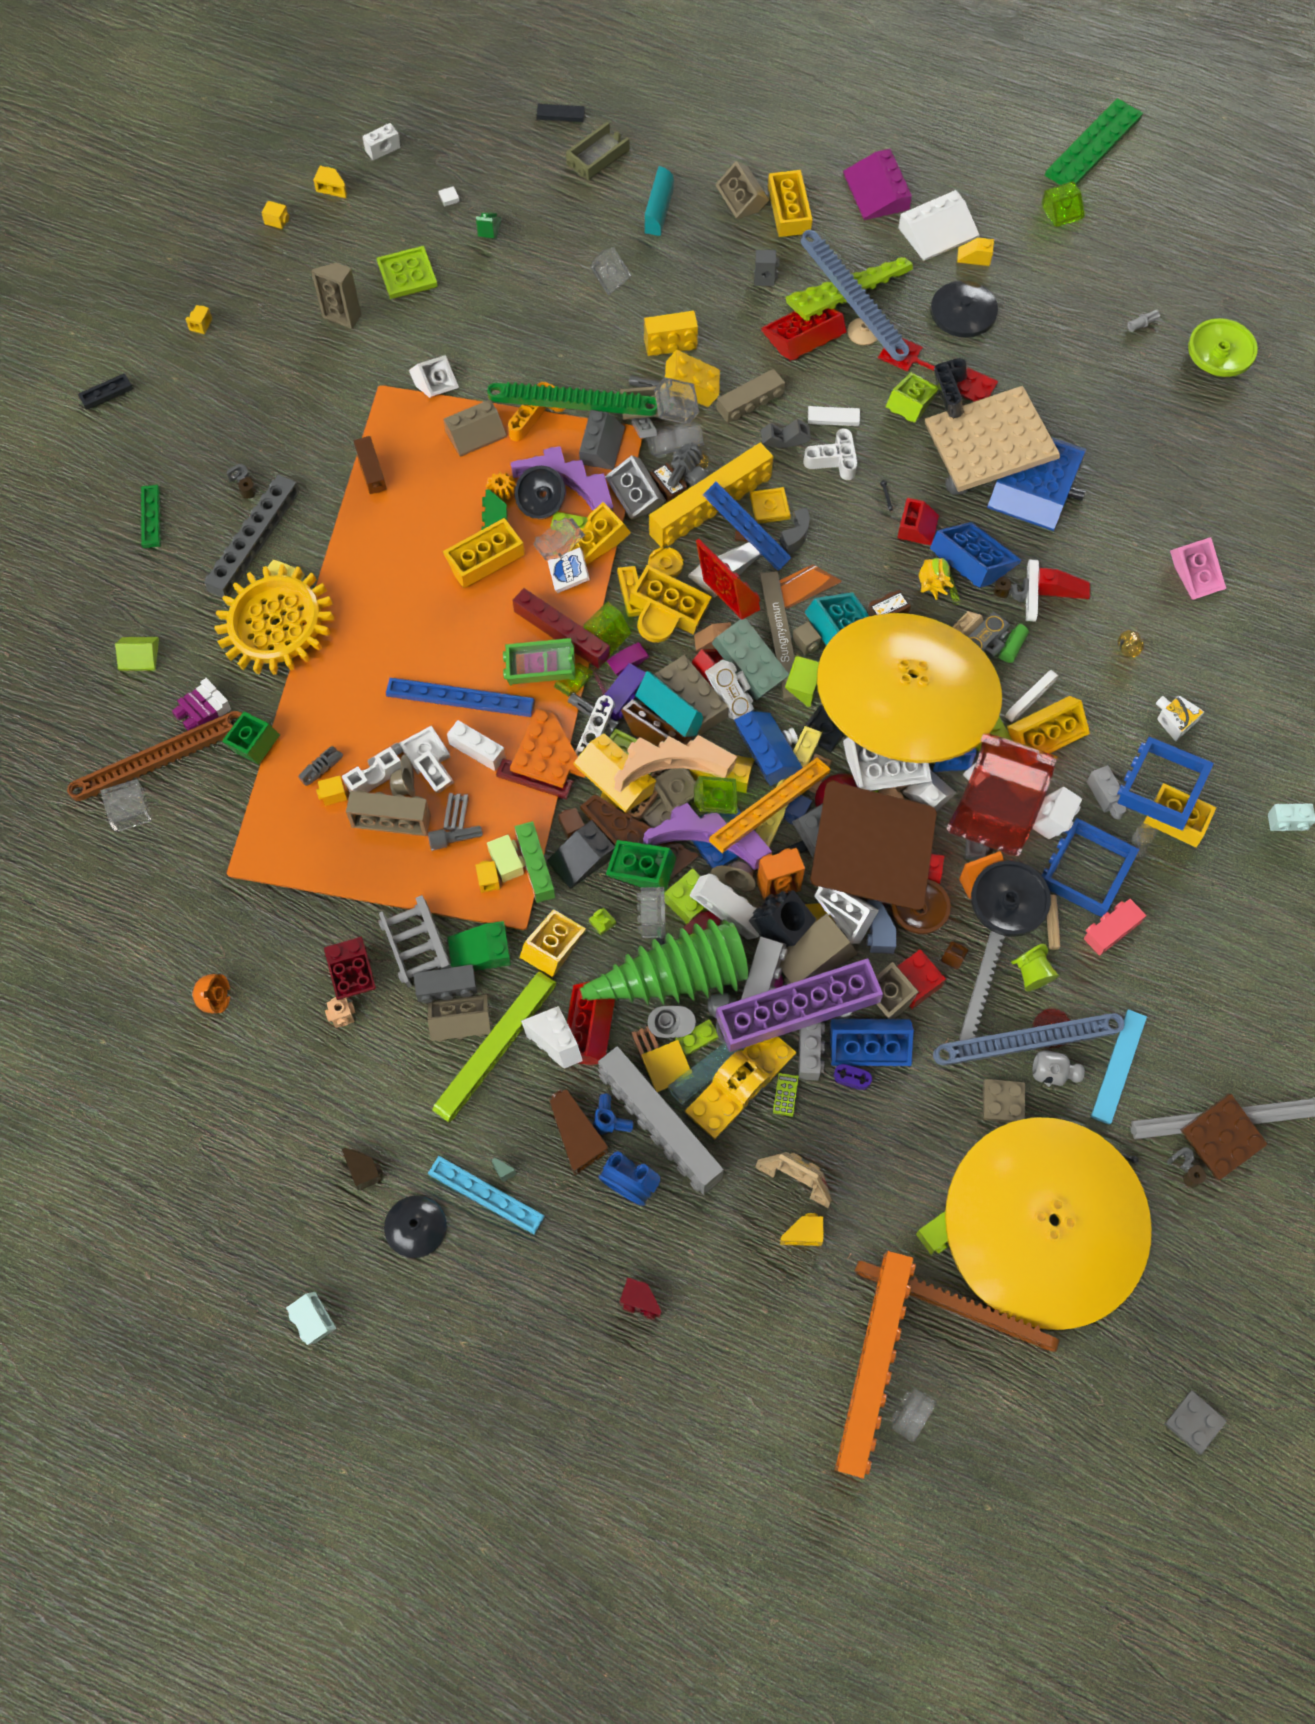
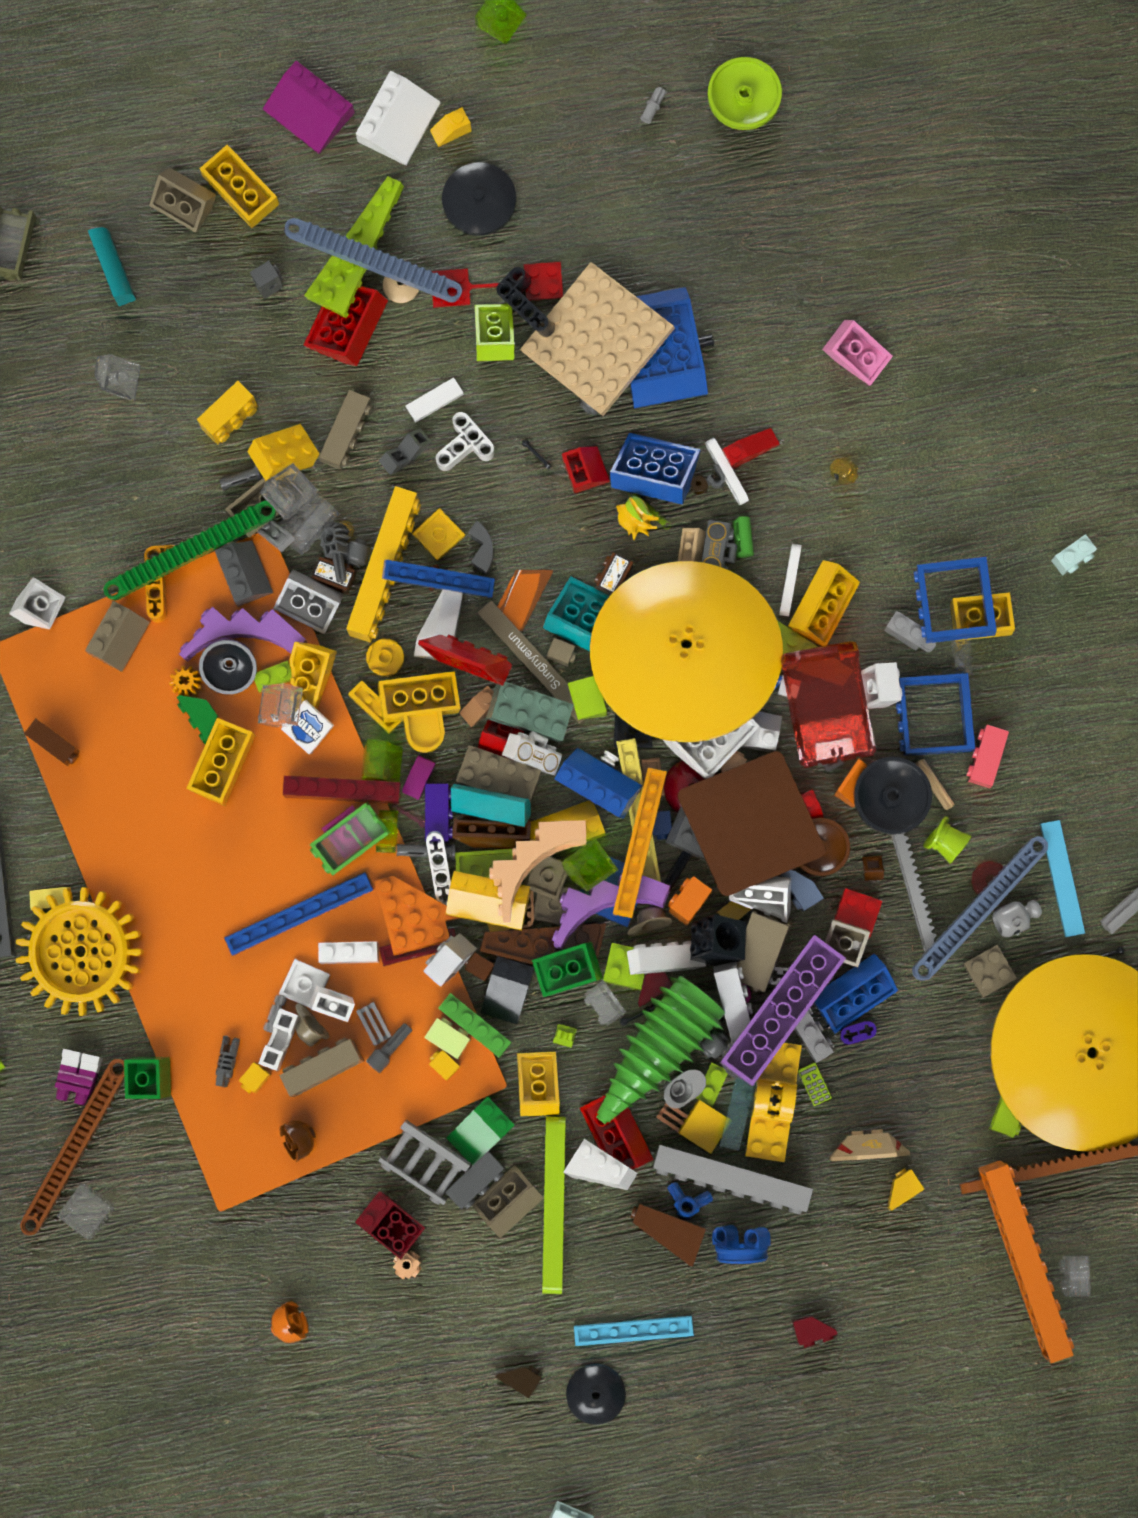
camera: 30 degrees left, 15 degrees up
sand green slope [492,1158,516,1182] -> none
torso [1156,696,1204,741] -> none
none -> reddish brown cylinder [279,1121,316,1162]
none -> brick [423,933,477,987]

